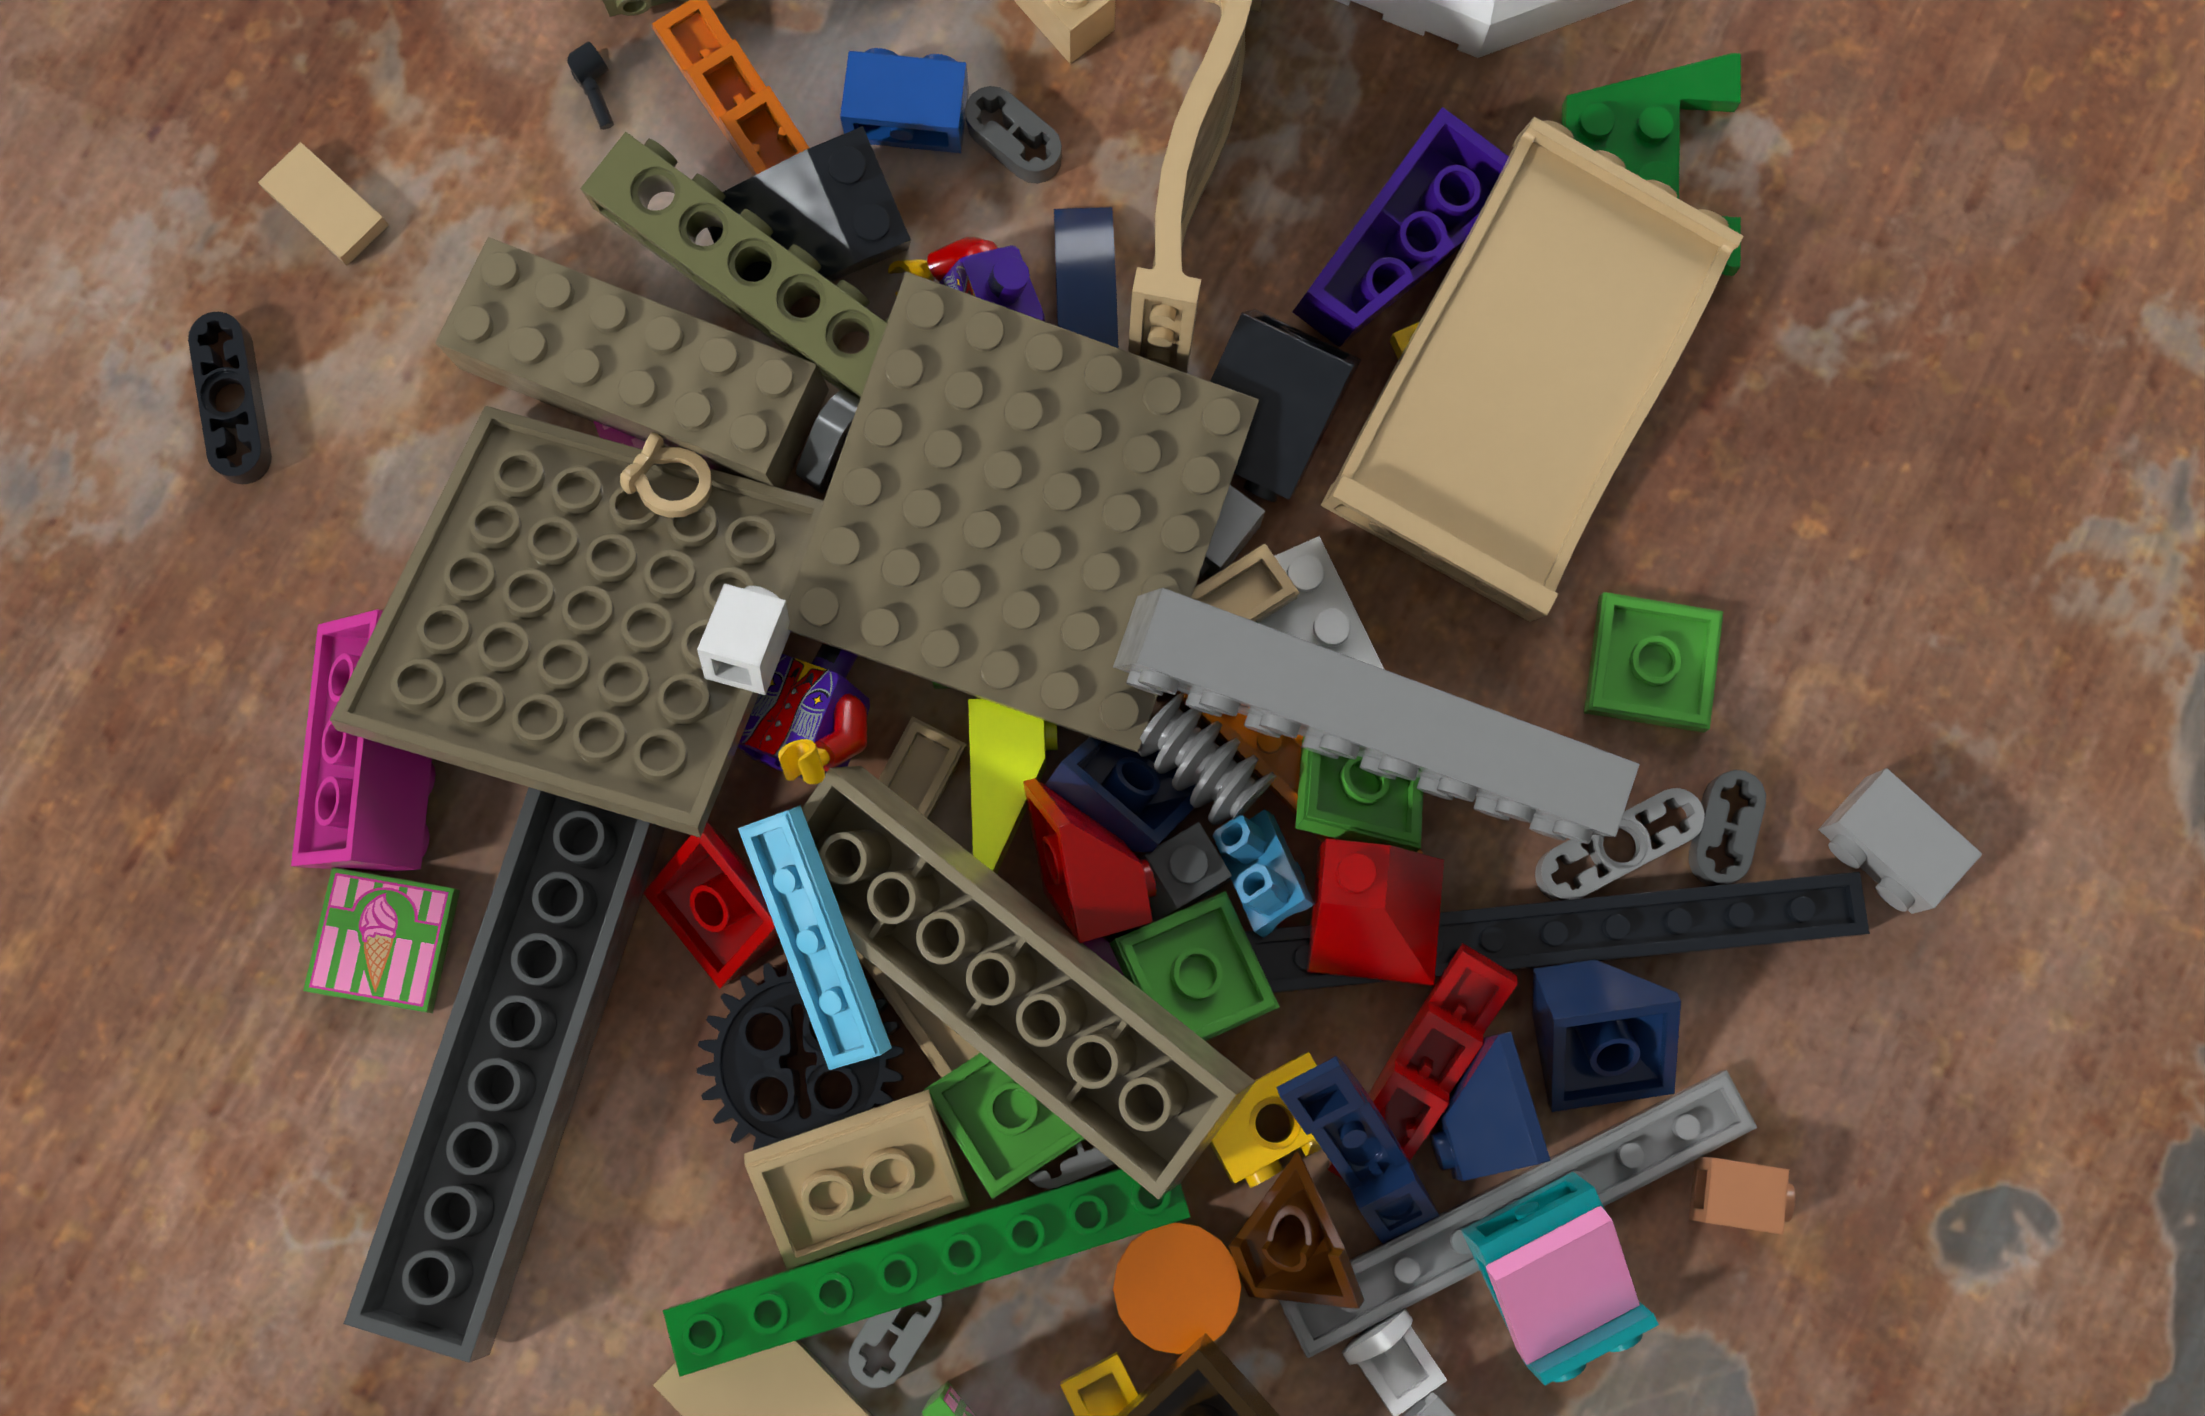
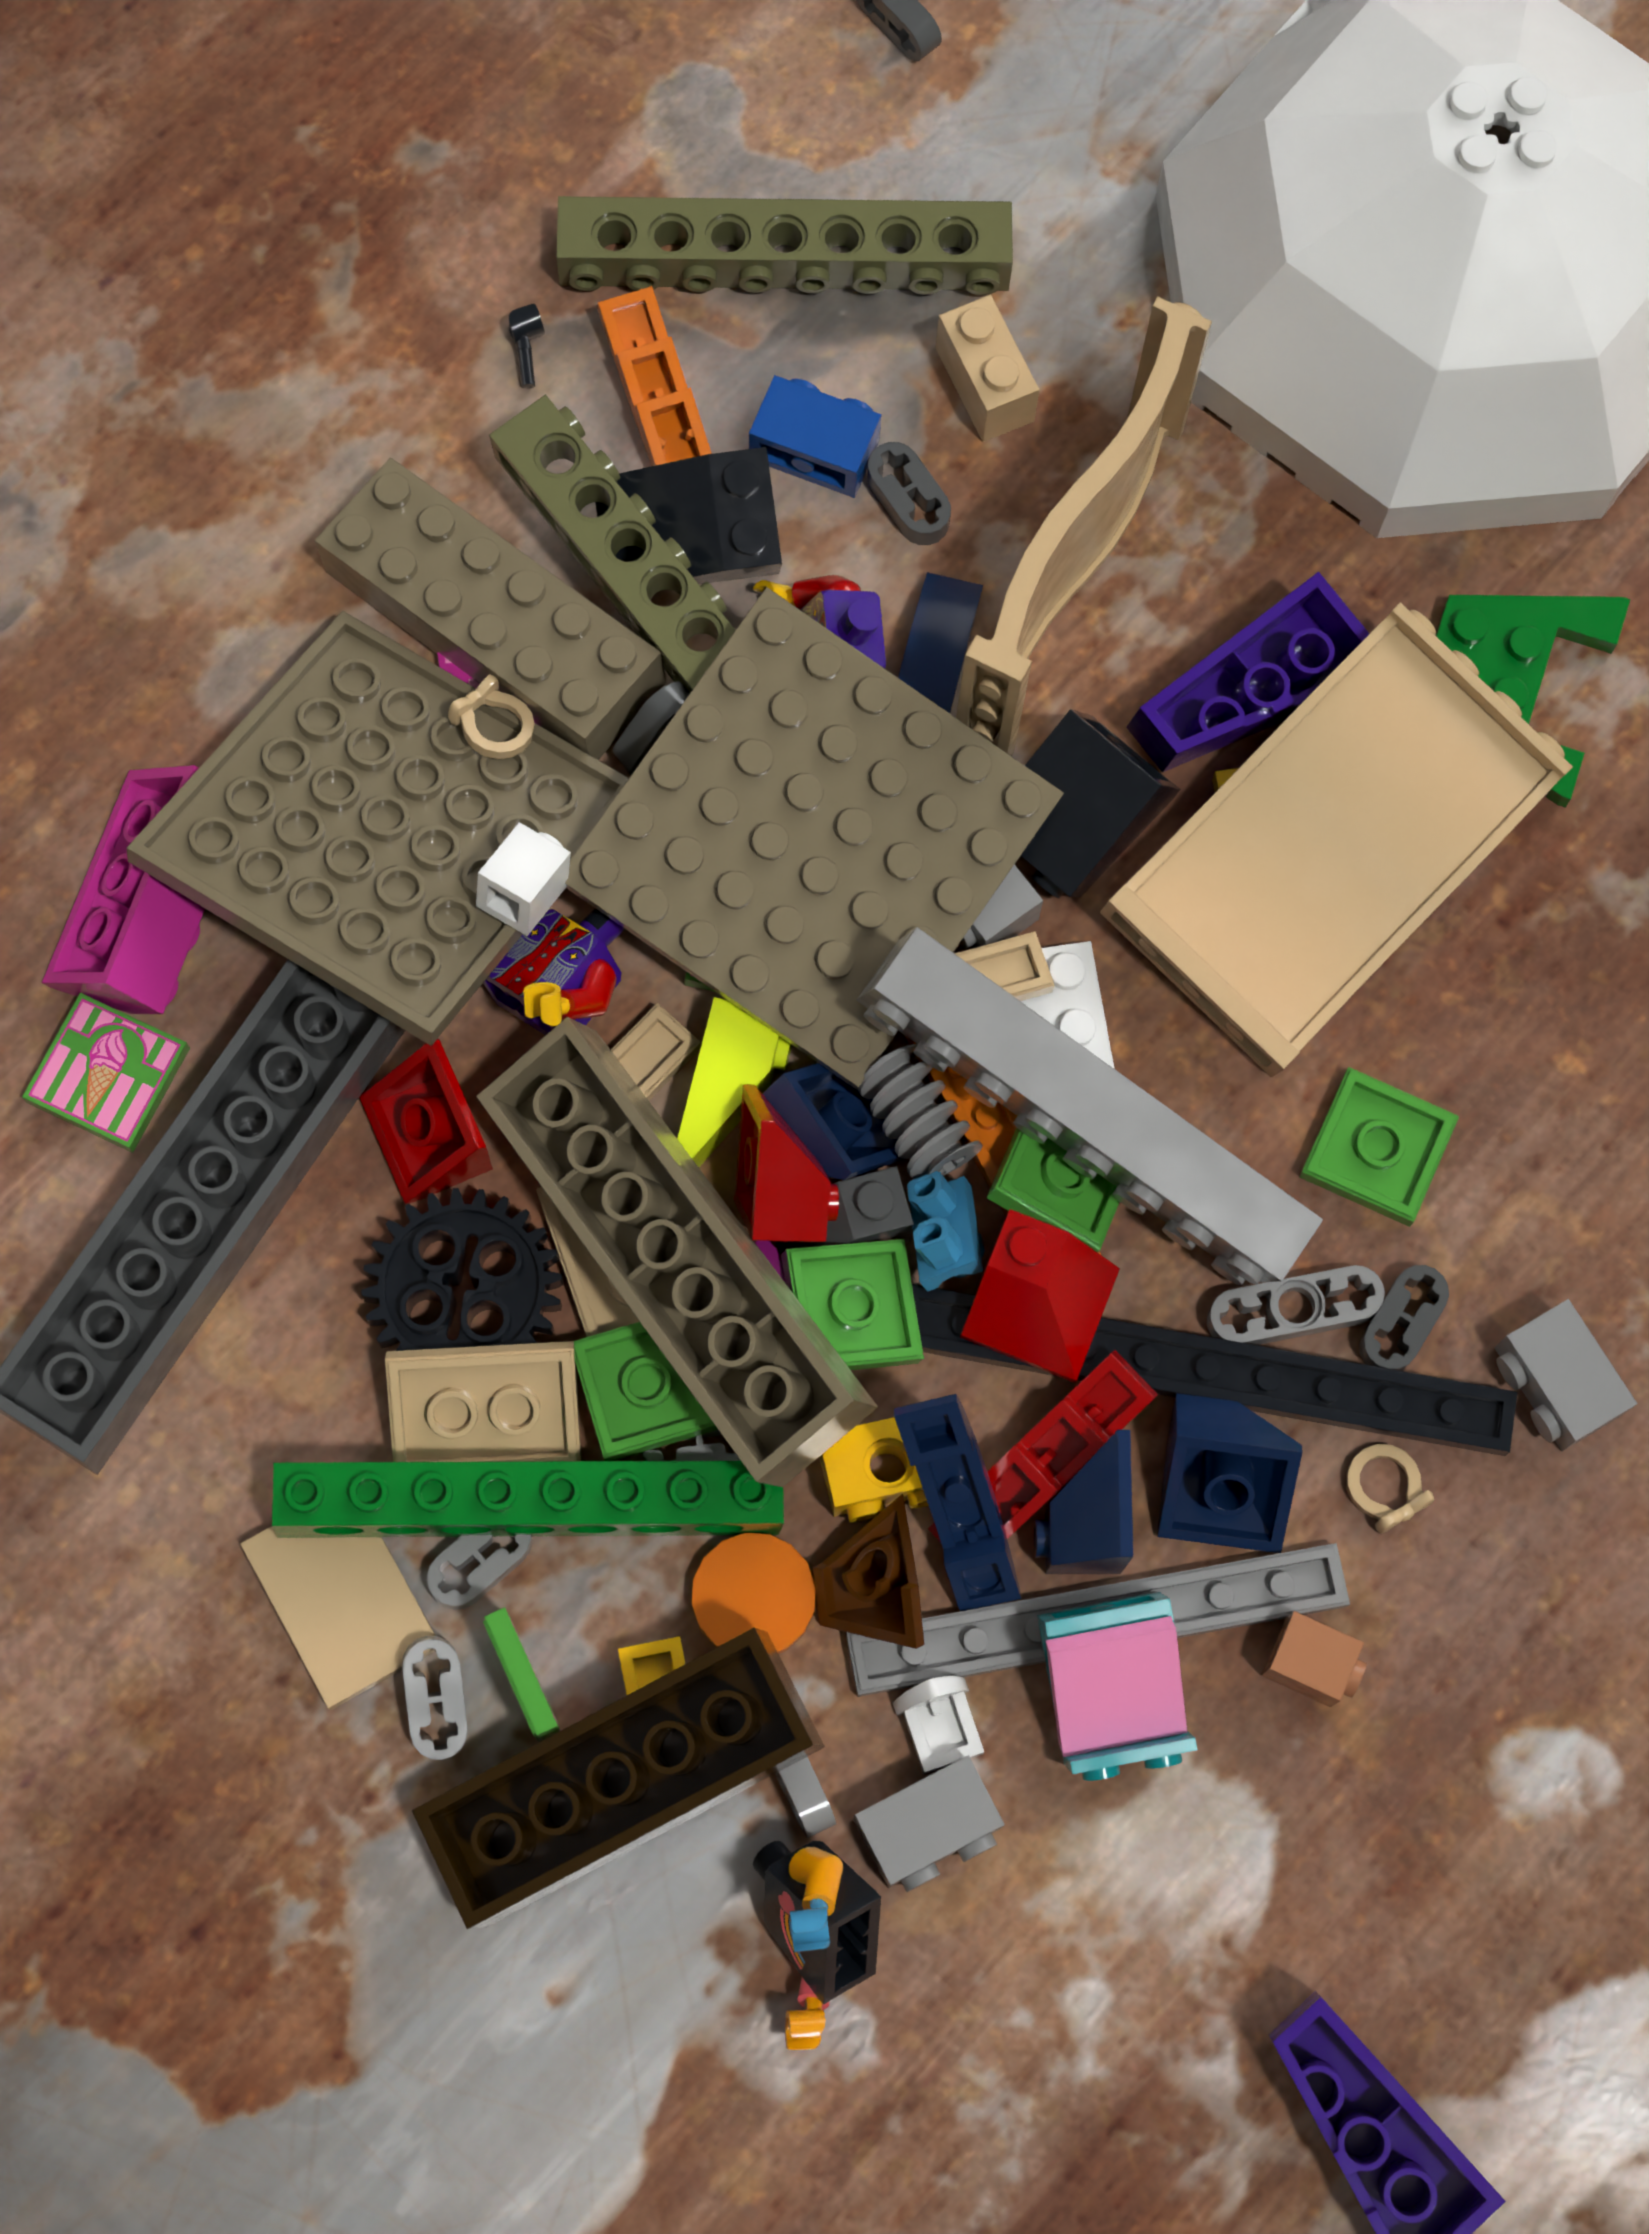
camera: 15 degrees right, 5 degrees down
black beam [188,312,272,485] -> none
tan tile [258,142,389,266] -> none
medium azure tile [738,805,892,1070] -> none
none -> tan piece [1346,1444,1434,1534]

